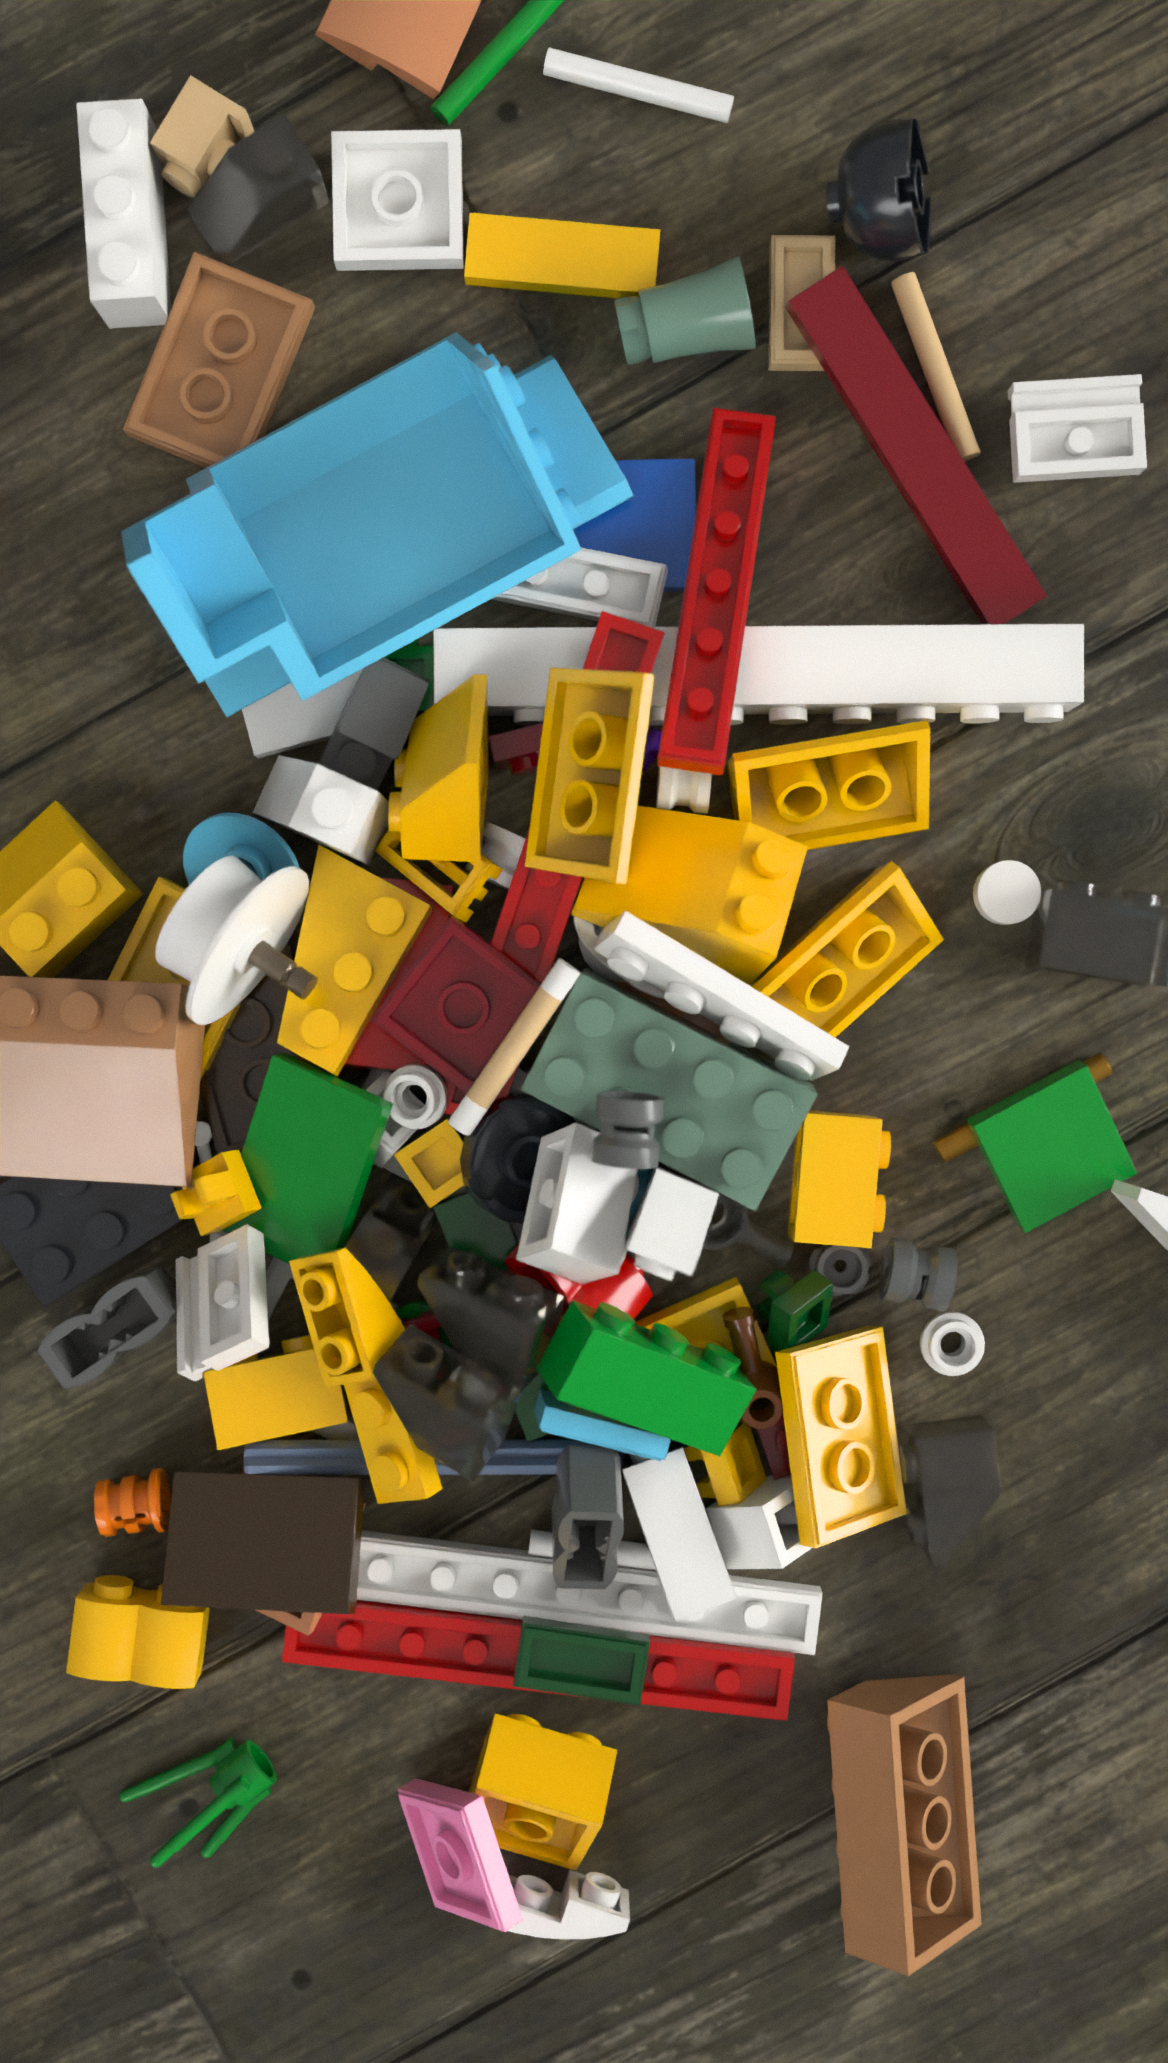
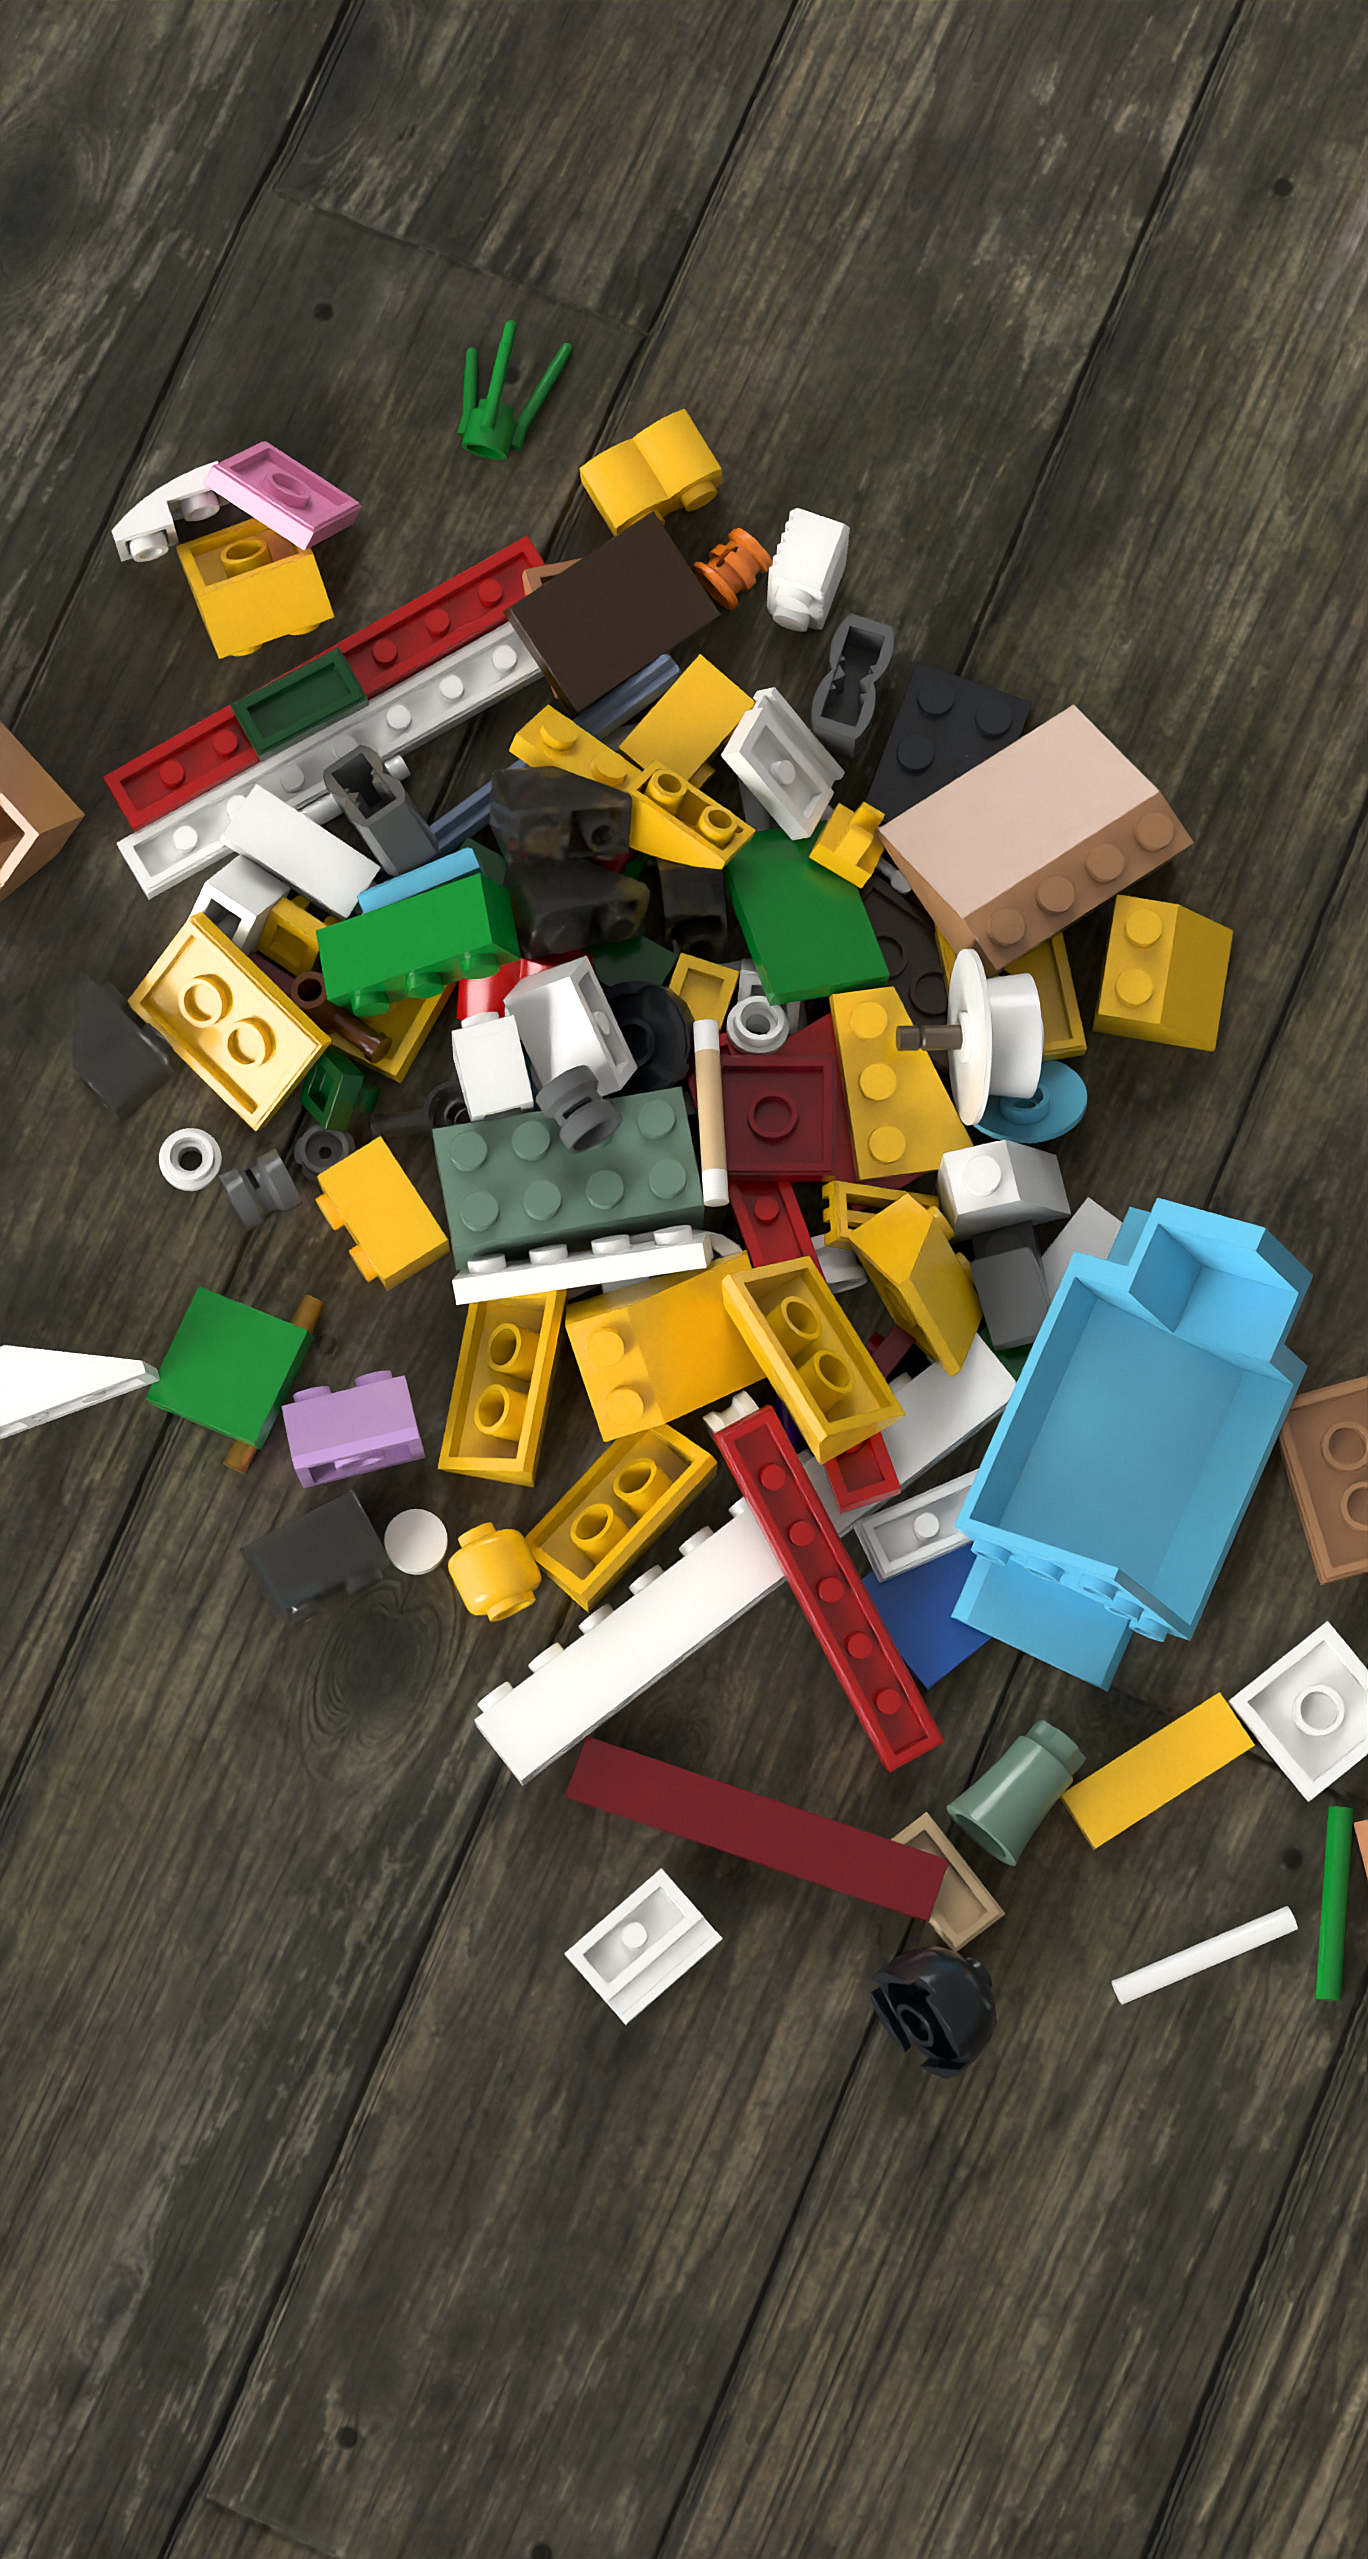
camera: 145 degrees right, 10 degrees down
tan bar [891,272,981,462] -> none
none -> lavender slope [281,1371,426,1488]
none -> yellow head [448,1522,541,1622]
none -> white brick [766,508,850,632]

